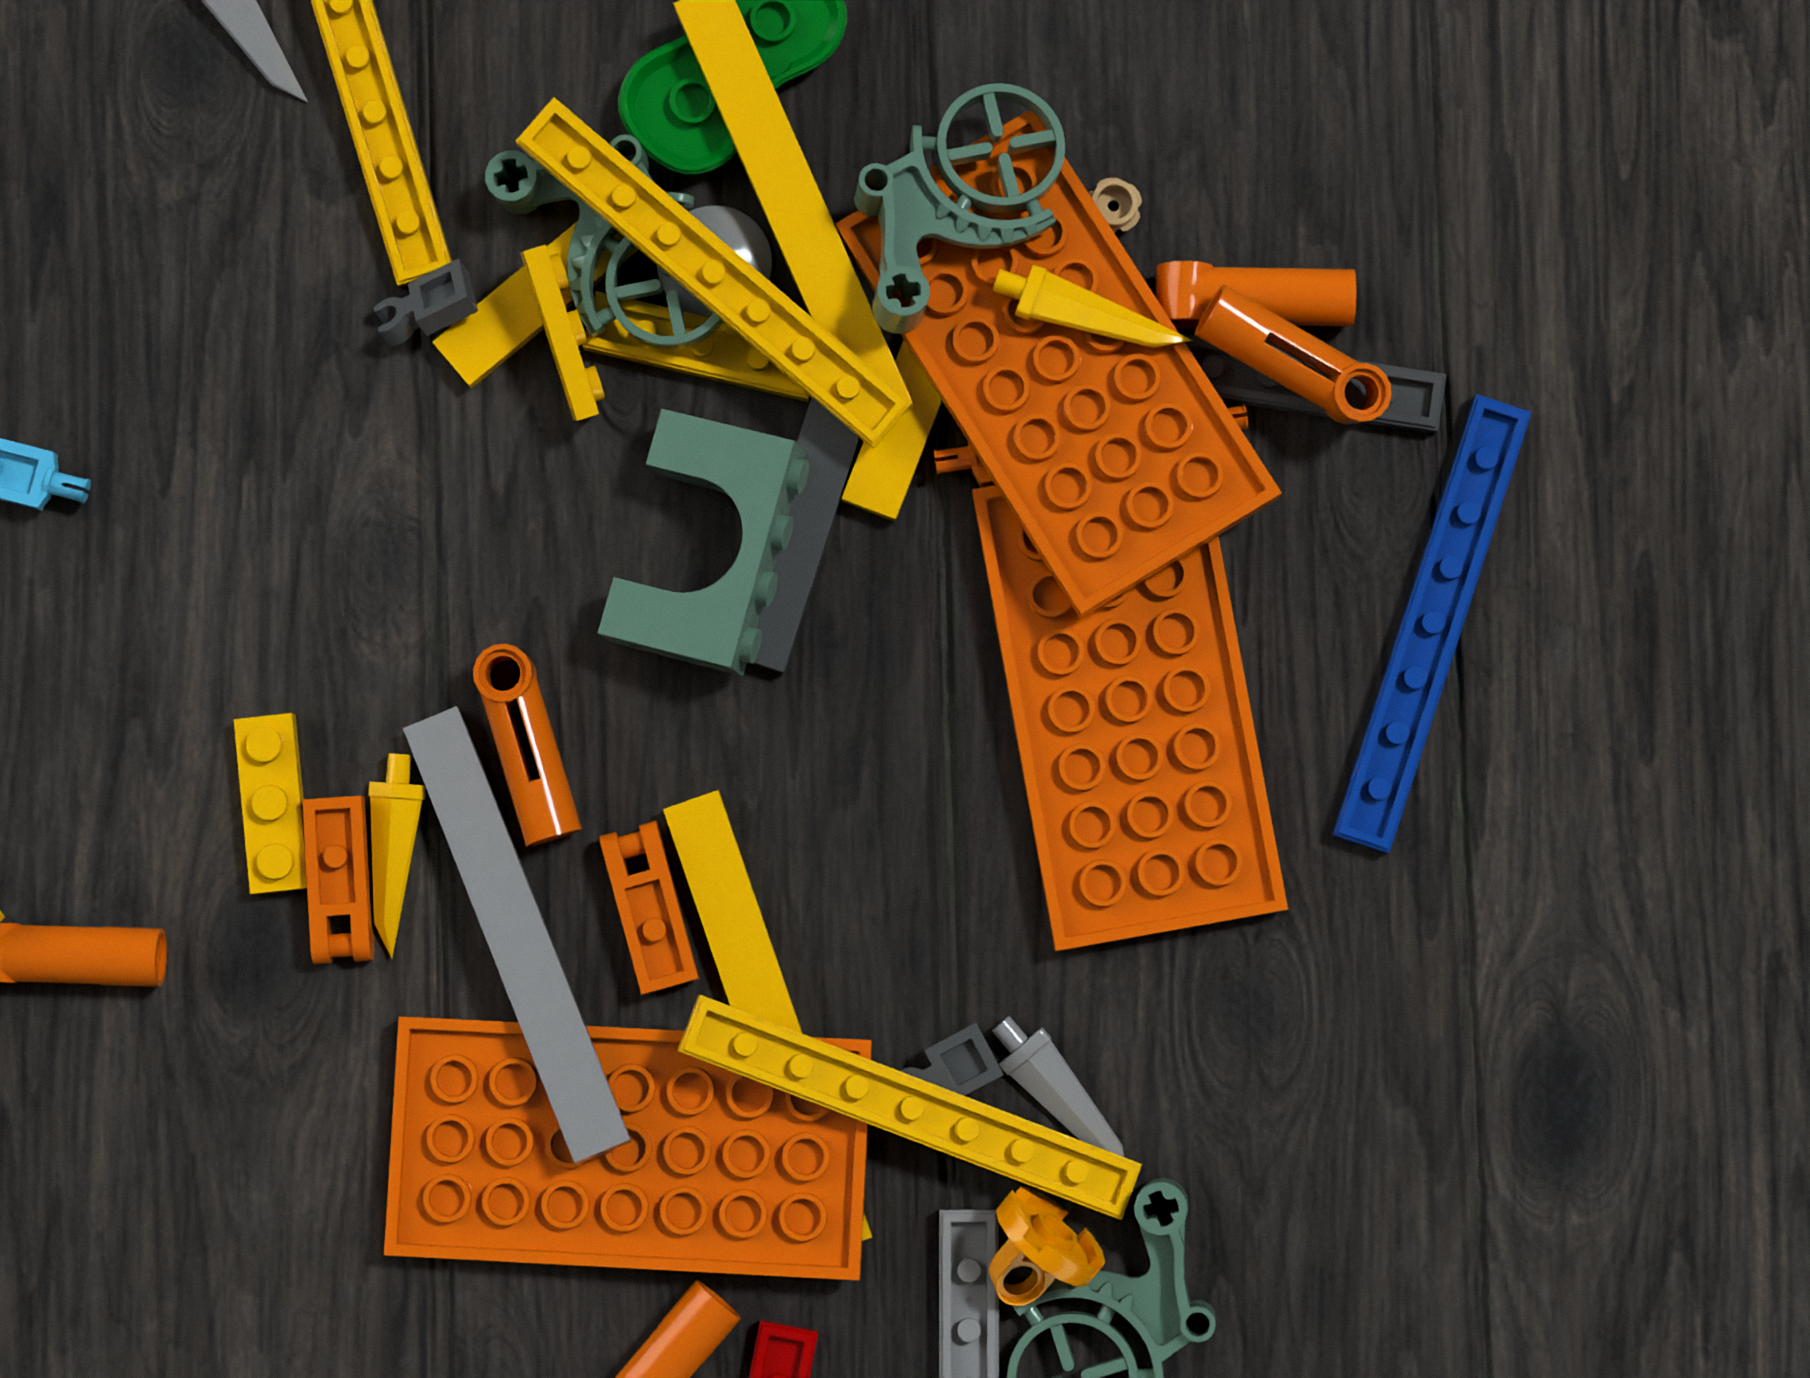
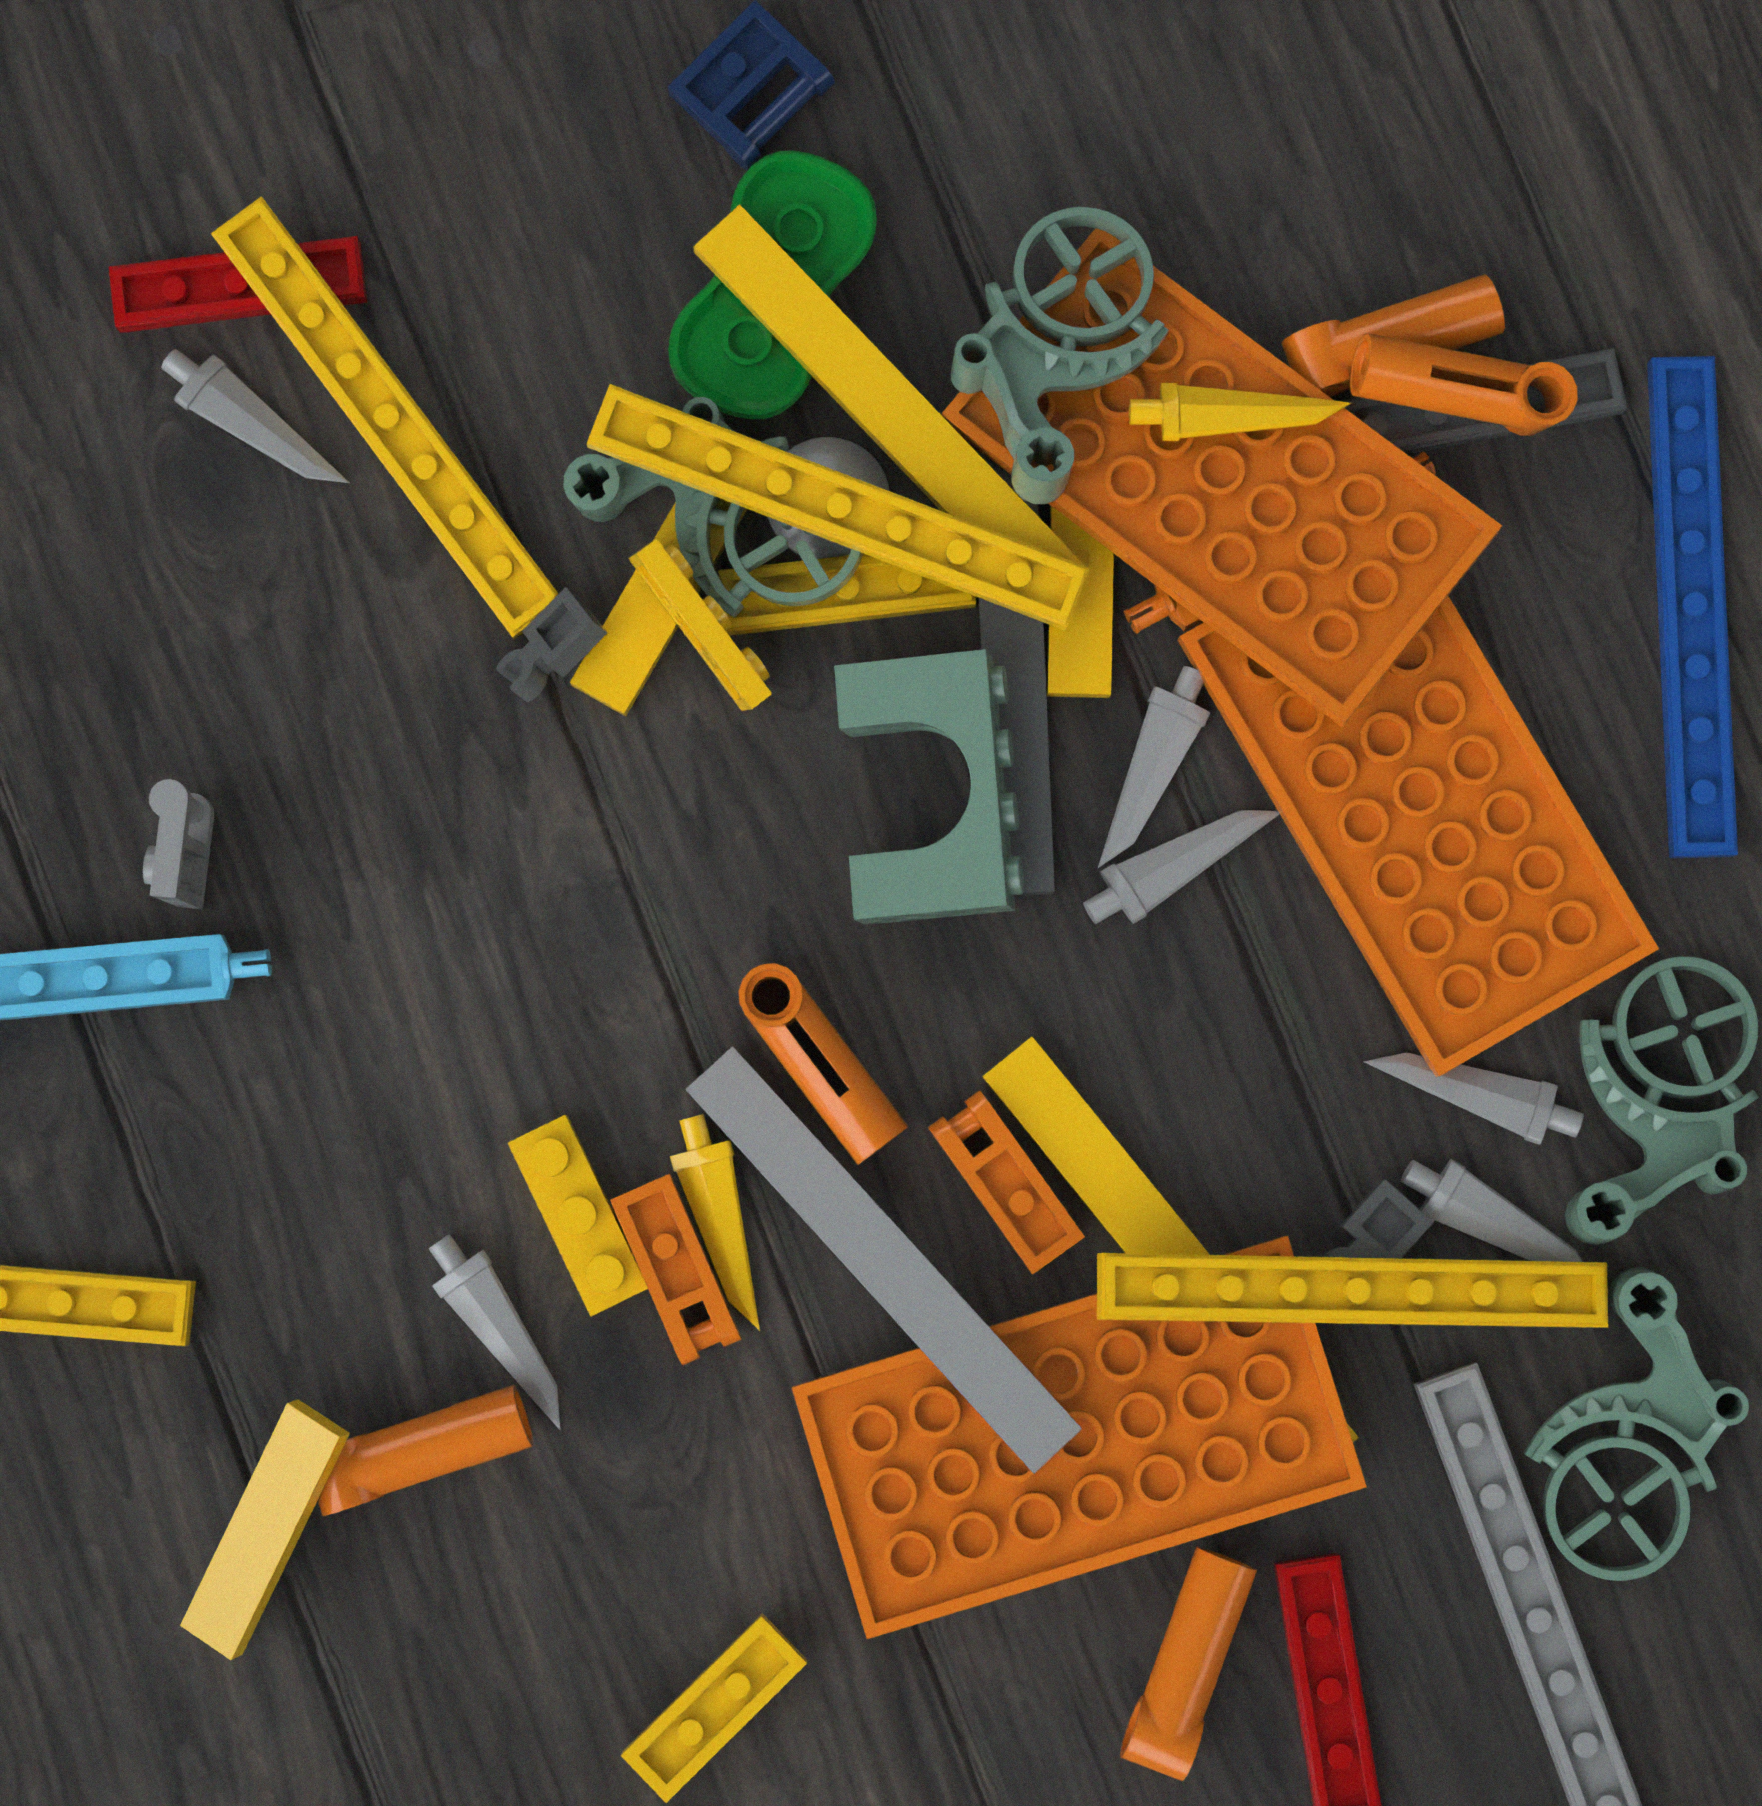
camera: 20 degrees left, 0 degrees up
light orange tile [989,1187,1105,1306] -> none
tan plate [1089,177,1142,233] -> none
none -> light grey plate [143,779,214,910]
none -> light grey bar [429,1234,561,1431]
none -> yellow plate [621,1613,808,1803]
none -> light grey bar [1083,810,1279,924]
none -> light grey bar [1098,666,1210,868]
none -> light grey bar [1364,1052,1584,1145]
none -> sand green piece [1565,957,1759,1245]

